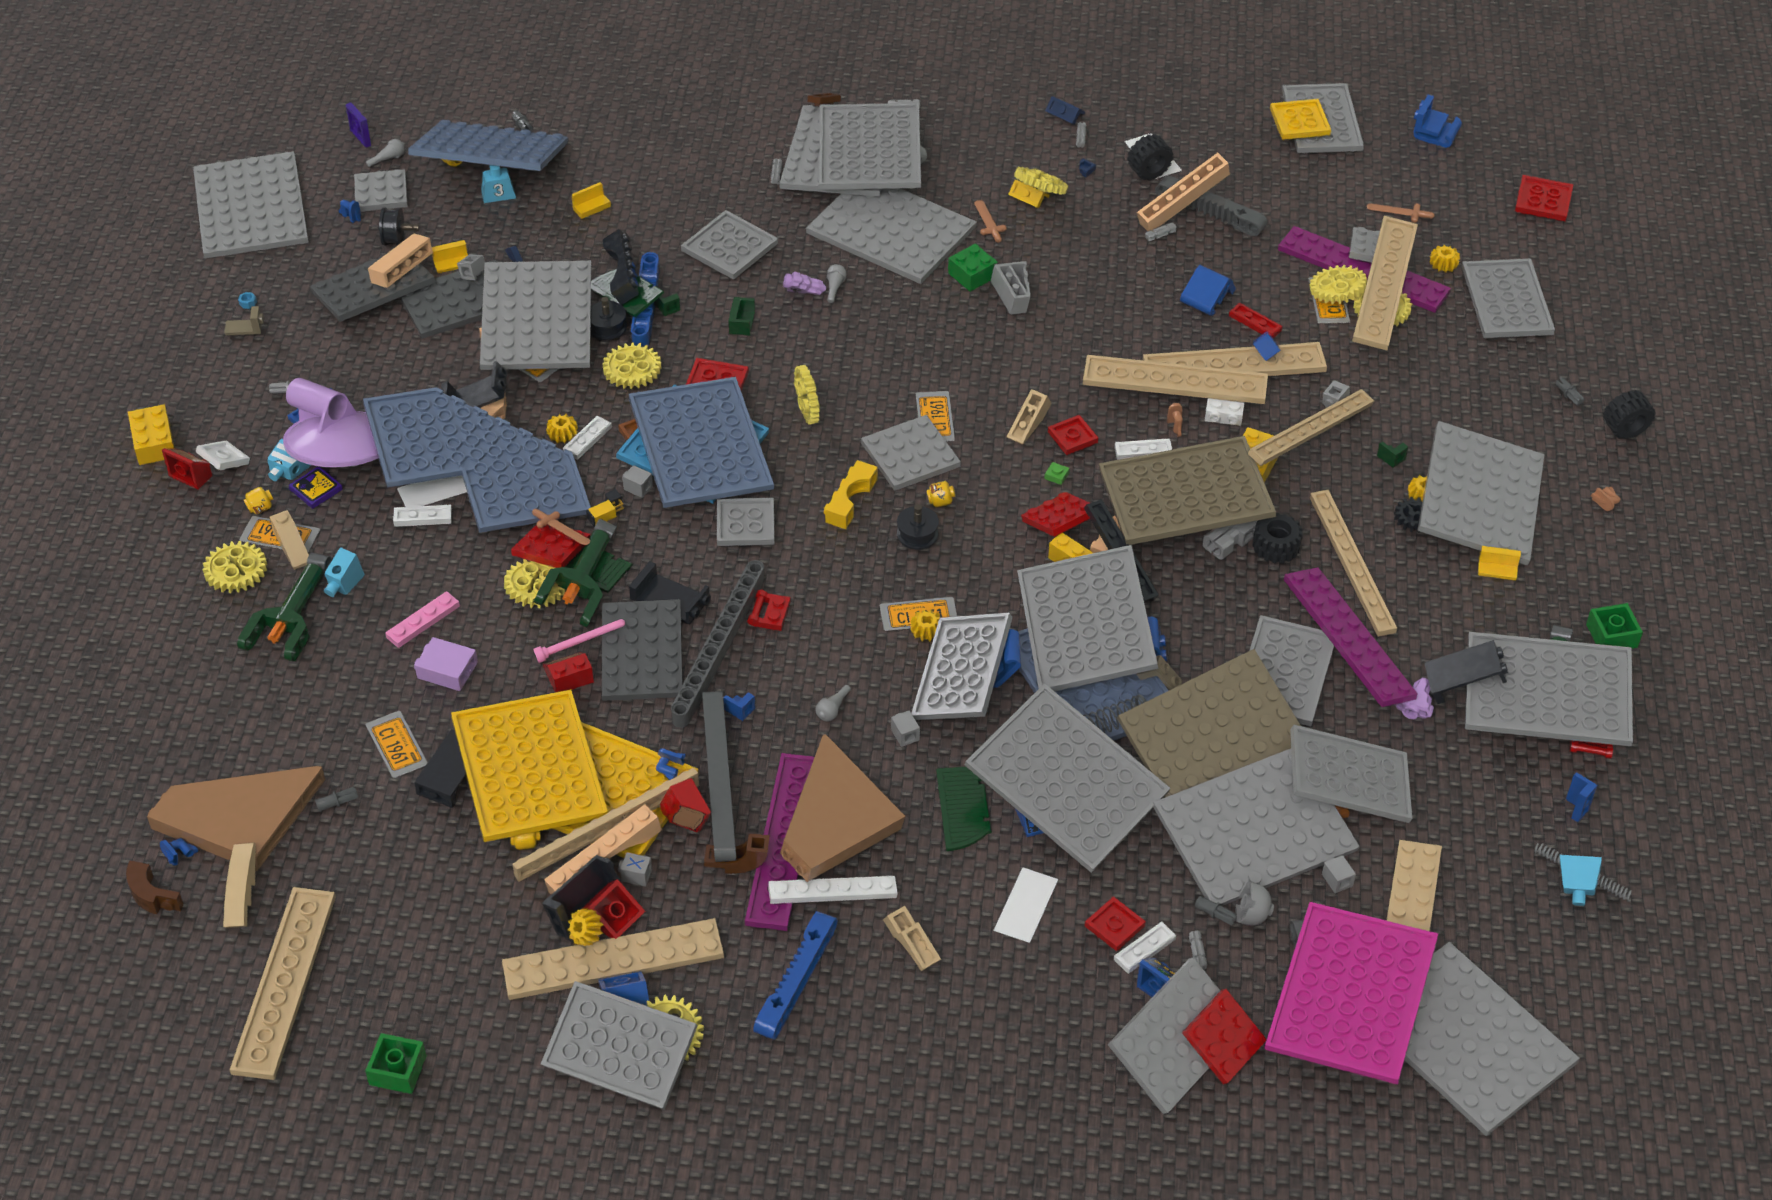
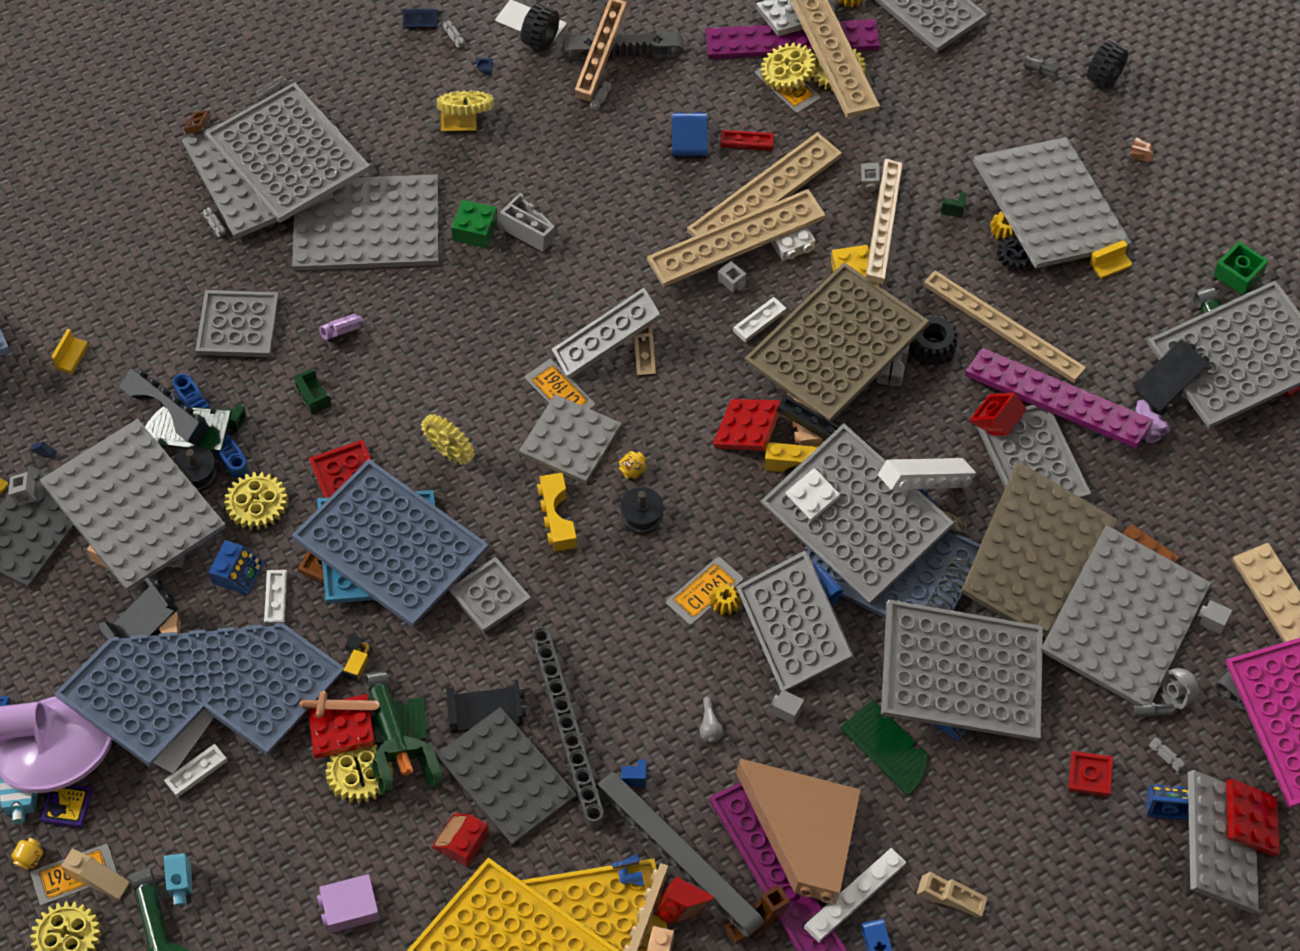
camera: 35 degrees left, 10 degrees up
bright pink plate [385,591,460,648] -> none
bright pink piece [533,619,625,663] -> none
yellow gear [546,414,578,444] -> none
light grey brick [622,465,653,498] -> none
red plate [747,590,791,631] -> none
light grey piece [827,264,847,303] -> none
nougat sword [974,200,1007,243] -> none
white sticker [994,868,1058,943] -> none
bright green plate [1045,462,1069,485] -> none
red plate [1048,415,1098,455] -> none
white tile [1114,922,1176,974] -> none
nougat piece [1167,403,1183,437] -> none
blue panel [1253,331,1280,360] -> none
light grey plate [1290,725,1412,823] -> none
none -> blue slope [209,540,264,595]
none -> light grey plate [552,288,662,379]
none -> light grey brick [718,261,746,292]
none -> white plate [785,468,841,522]
none -> white brick [878,458,976,490]
none -> red slope [969,393,1027,436]

